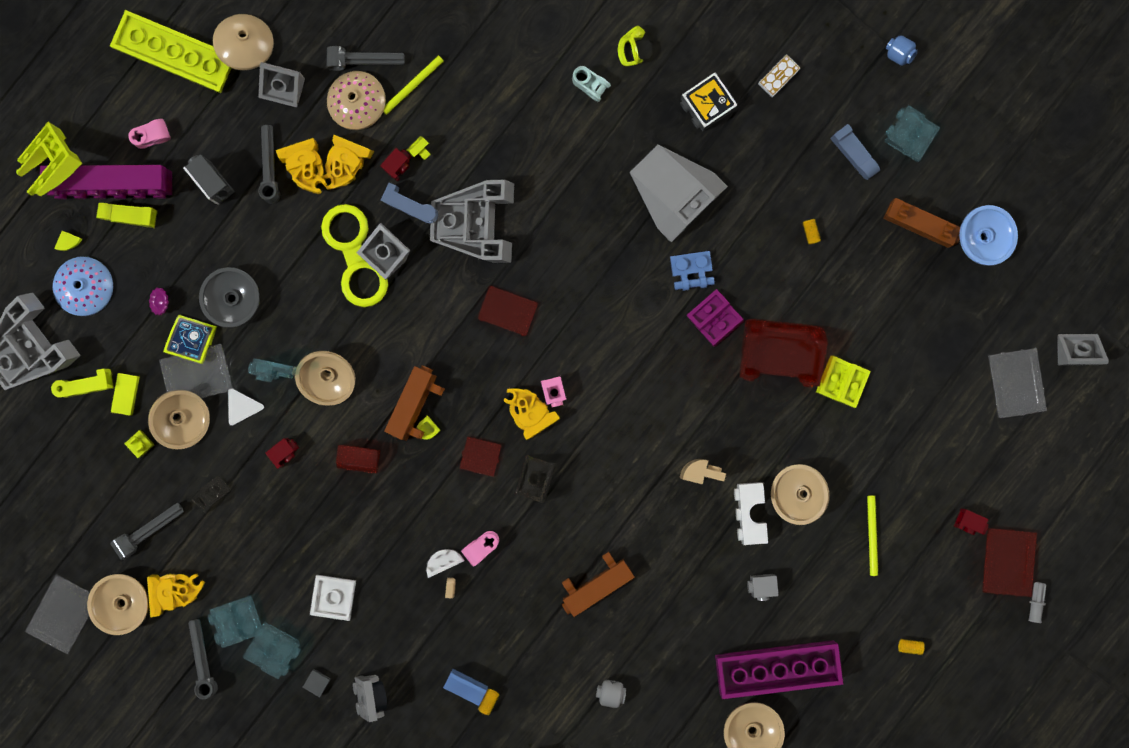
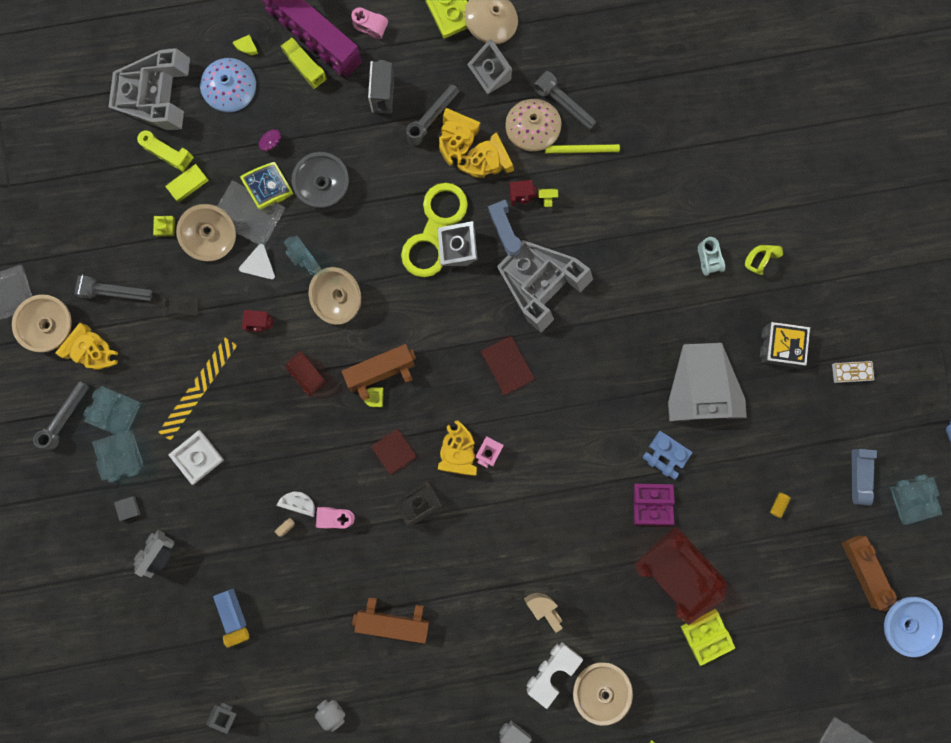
camera: 35 degrees right, 5 degrees down
none -> sticker [159,338,237,441]

